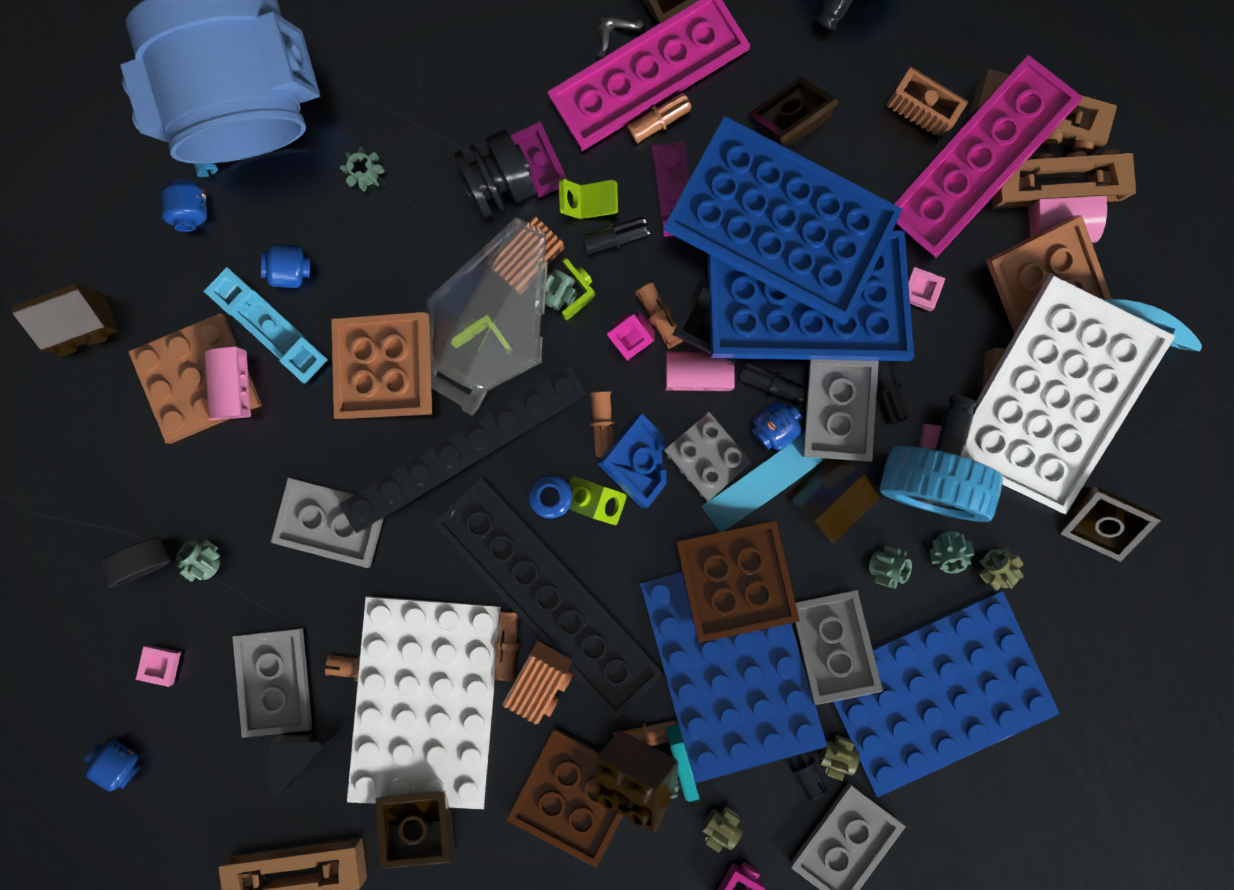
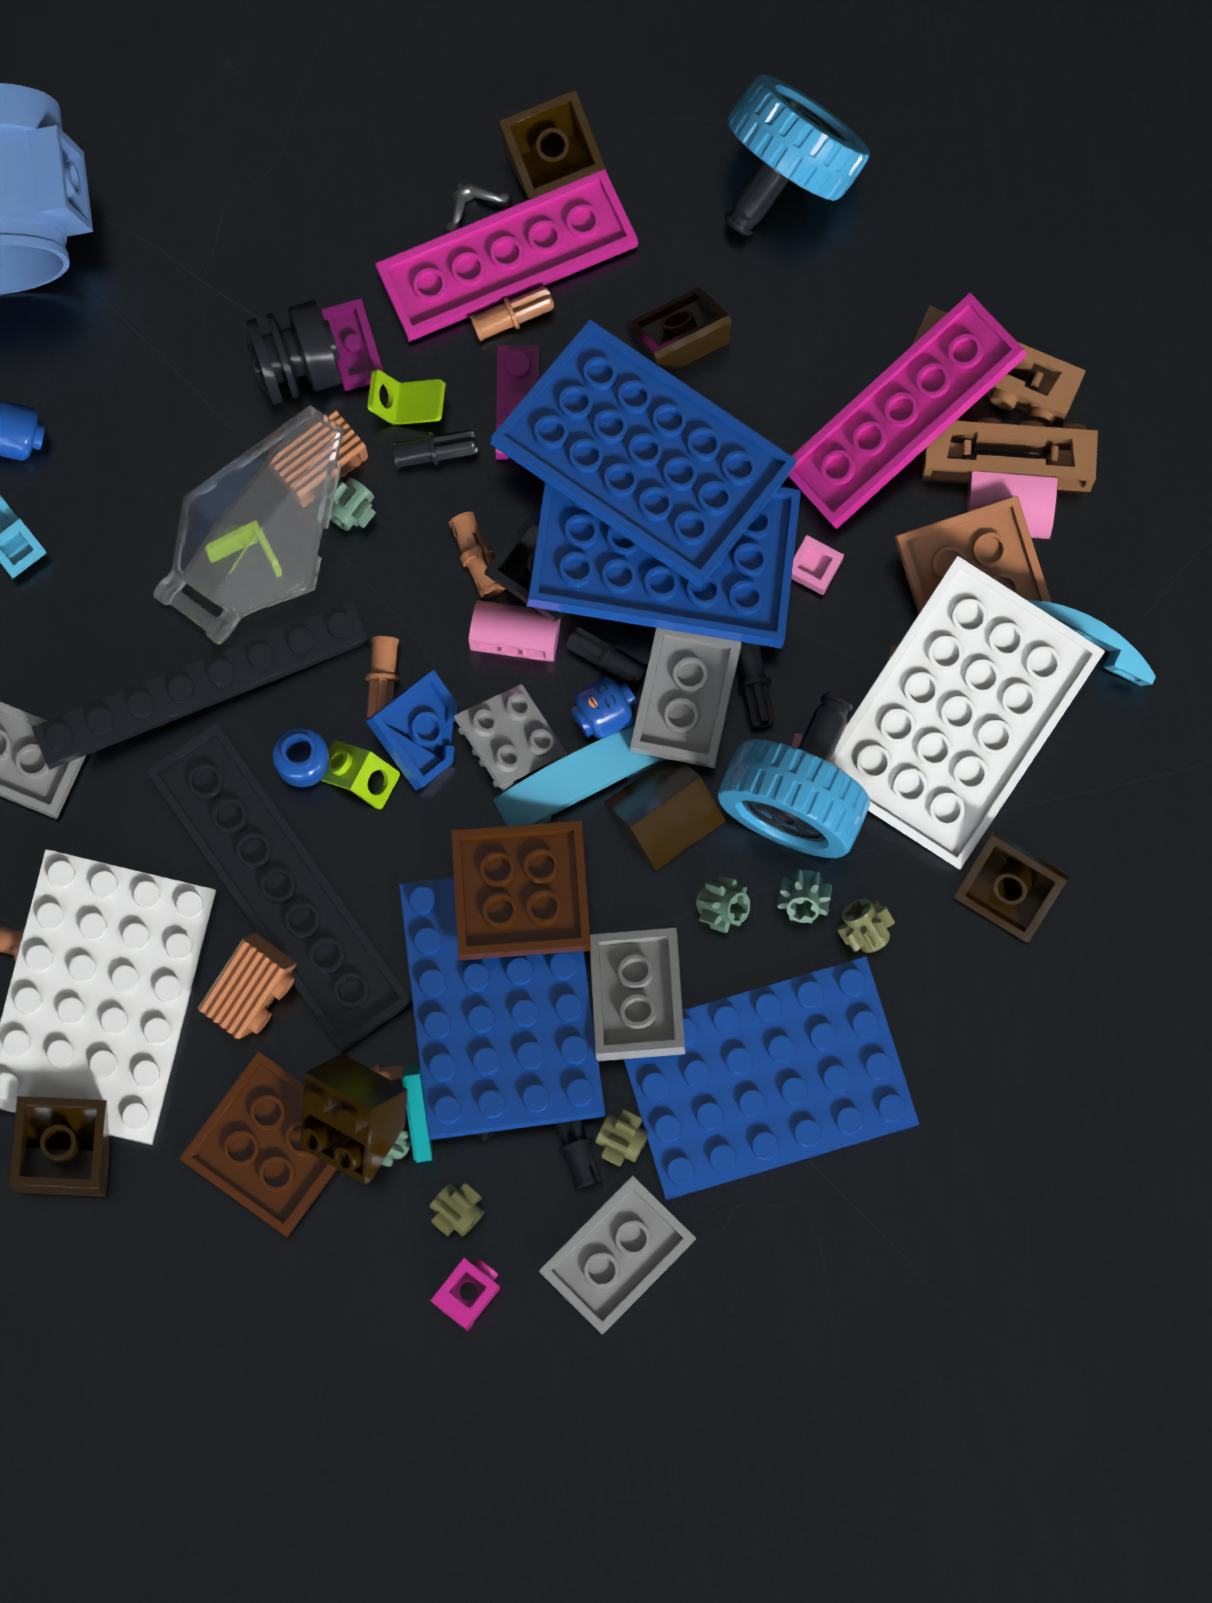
camera: 10 degrees right, 10 degrees down
nougat plate [331,312,432,419] -> none
sand green gear [340,147,385,192] -> none
nougat pin [494,611,521,681] -> none
lime bracket [562,258,595,320] -> none
dark pink brick [607,311,655,360] -> none
nougat brick [887,67,968,139] -> none

